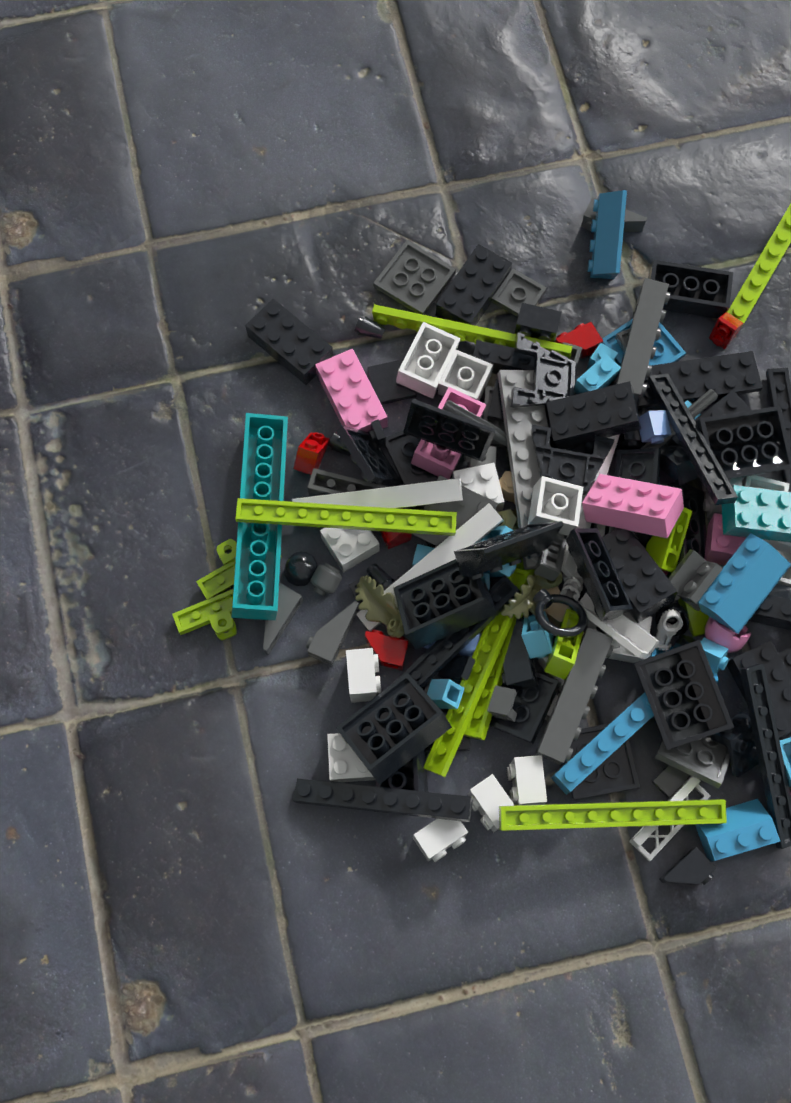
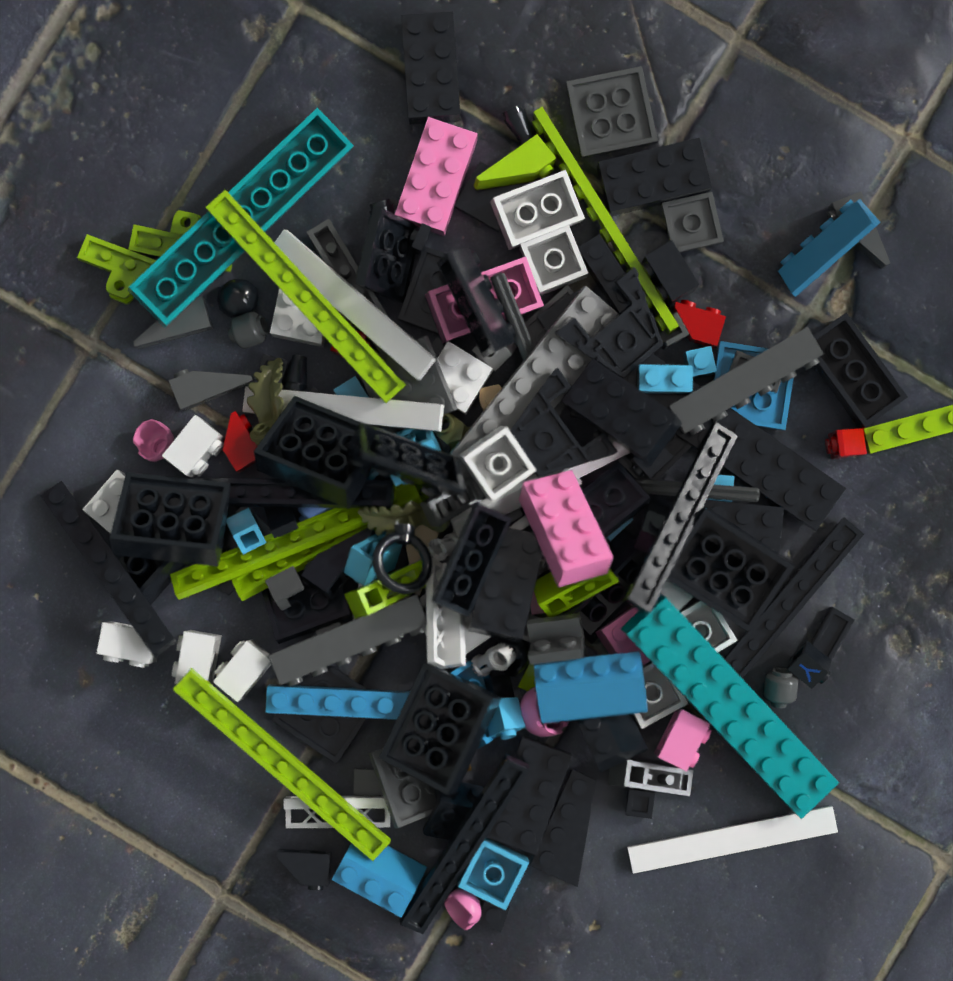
camera: 45 degrees right, 15 degrees up
red slope [293,432,330,475] -> none
medium blue brick [639,410,672,444] -> none
none -> bright pink hair [133,419,174,462]
none -> lime slope [474,134,556,190]

